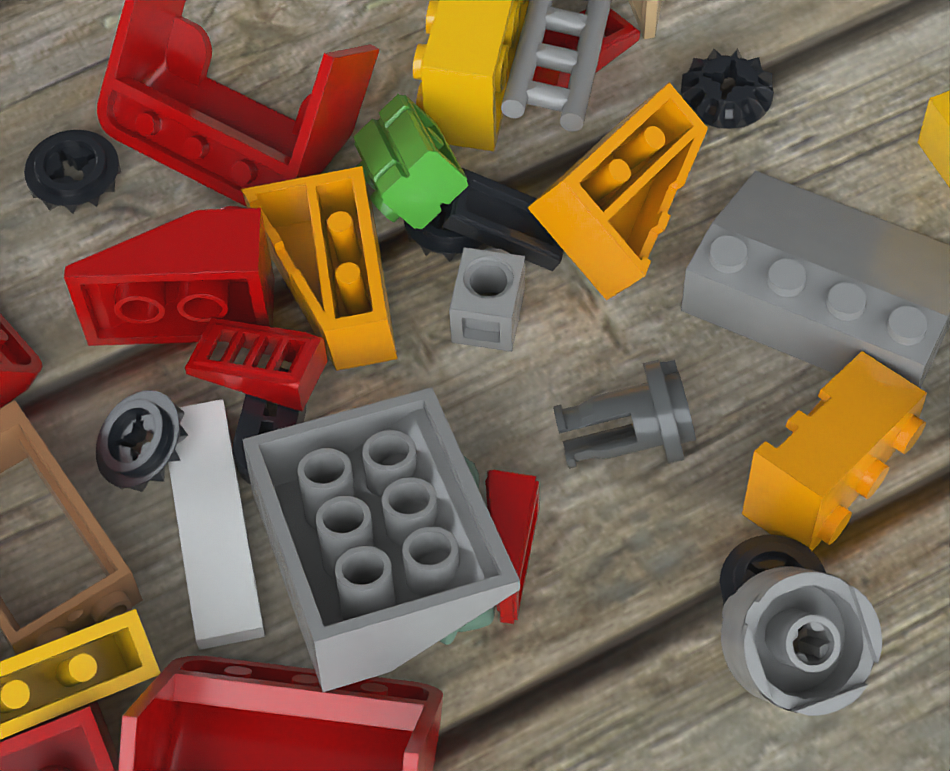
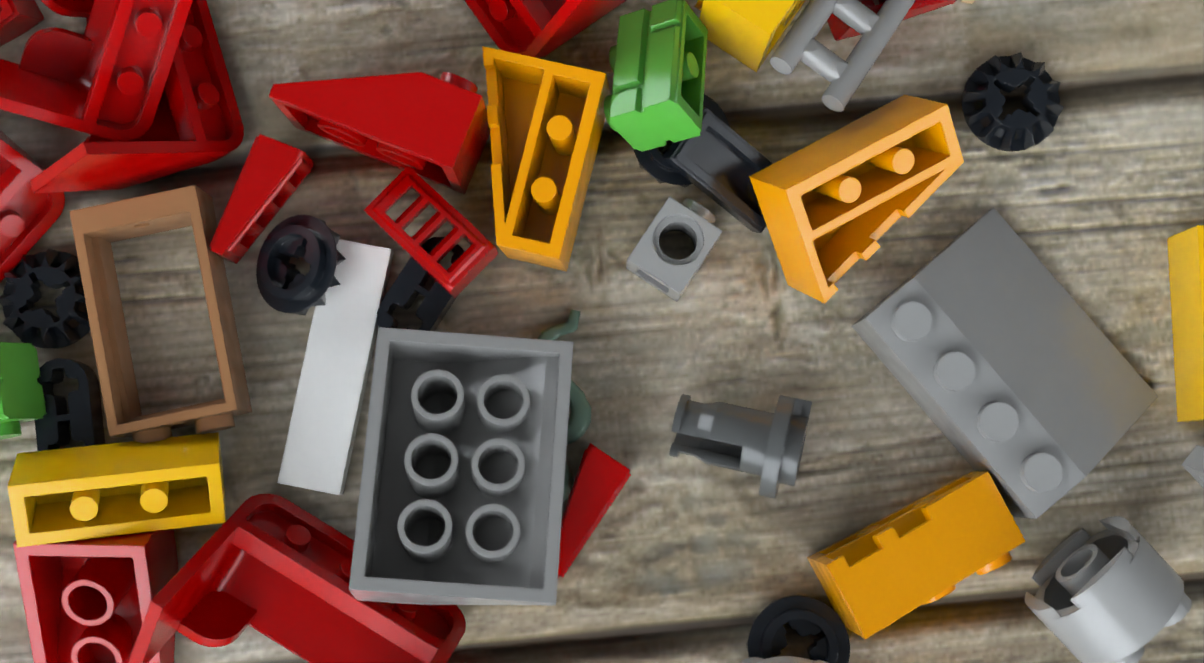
camera: 20 degrees right, 25 degrees up
none -> red slope [209,134,315,264]

